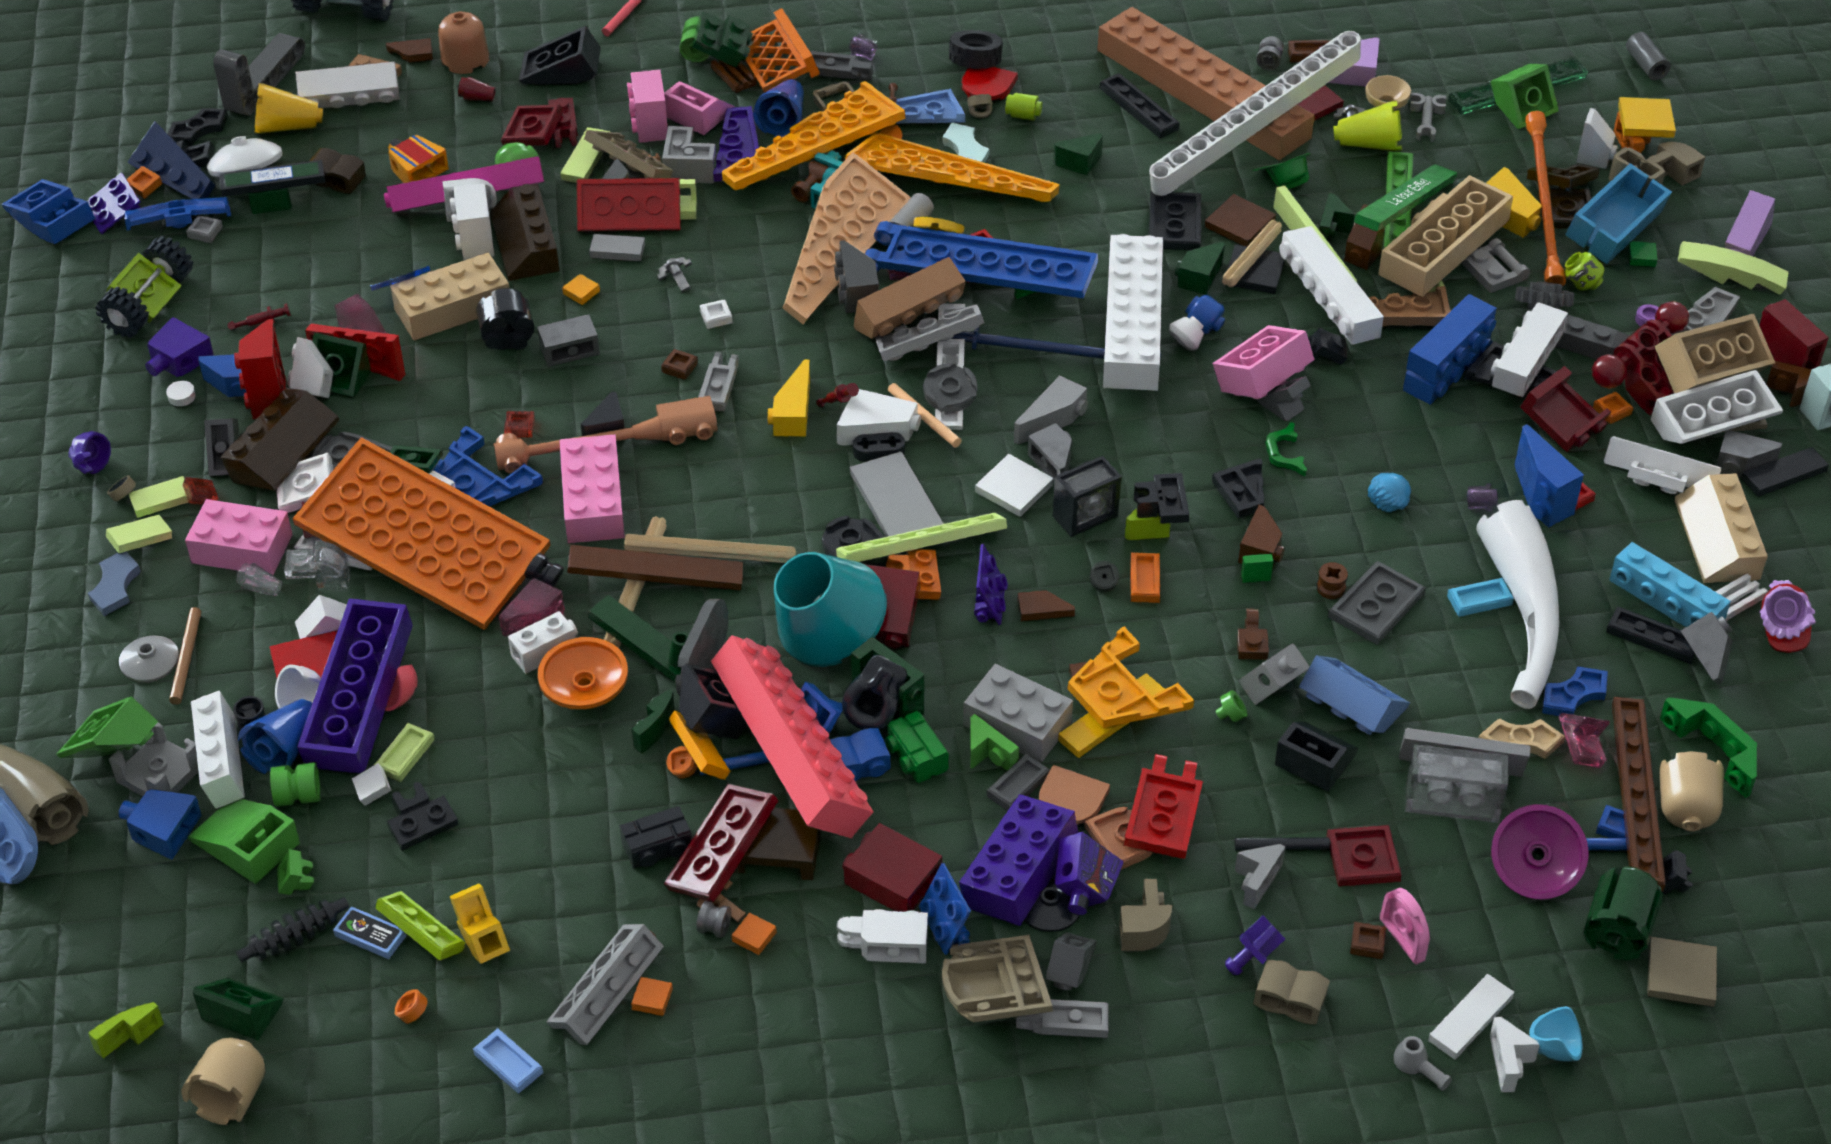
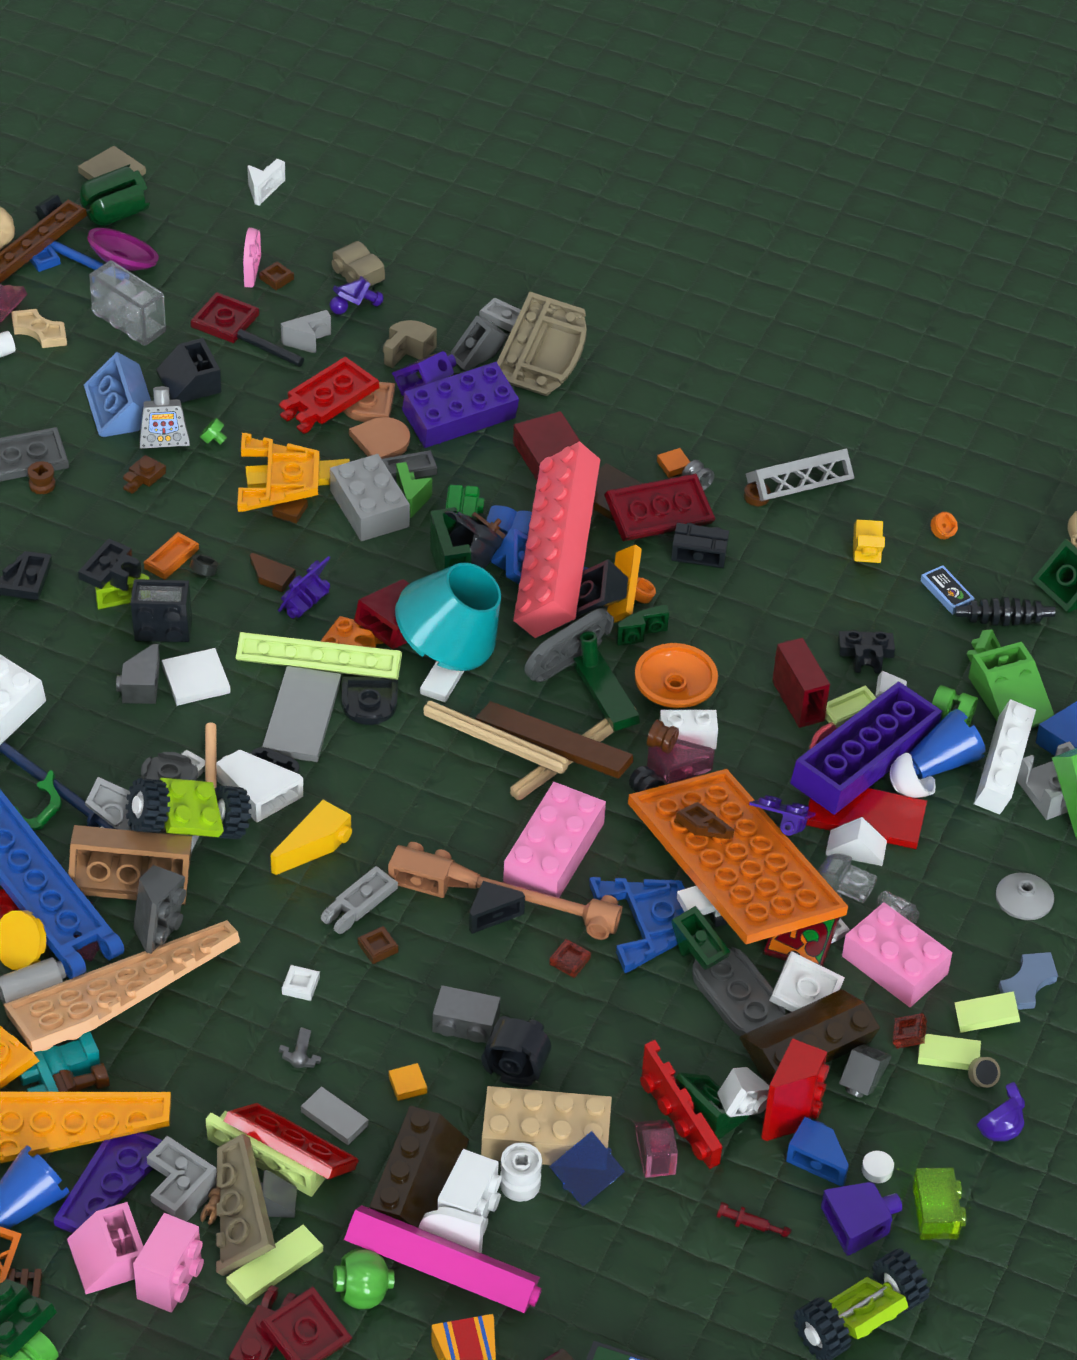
camera: 150 degrees left, 0 degrees up
medium nougat bar [169,607,201,704] -> none
black wheel [233,696,265,732] -> none
lime tile [375,891,465,960] -> none
light blue tile [473,1028,543,1094] -> none
orange tile [631,977,673,1016] -> none
dark red piece [816,383,859,407] -> none
white hinge [837,909,928,963] -> none
blue hinge [919,863,971,955] -> none
light grey slope [1014,375,1088,445] -> none
reddish brown slope [1238,505,1285,569] -> none
green tile [1241,554,1273,583] -> none
light grey bar [1393,1036,1452,1091] -> none
light grey tile [1399,728,1531,777] -> none
white tile [1428,974,1514,1060] -> none
medium azure helmet [1529,1006,1583,1061] -> none
none -> green helmet [15,770,62,831]
none -> plate [125,778,252,839]
none -> reddish brown piece [471,512,506,539]
none -> white wheel [500,1142,542,1202]
none -> reddish brown wheel [647,720,679,754]
none -> reddish brown tile [675,802,734,839]
none -> dark purple hinge [749,795,816,836]
none -> dark red brick [772,638,830,728]
none -> clear neon green brick [912,1168,966,1240]

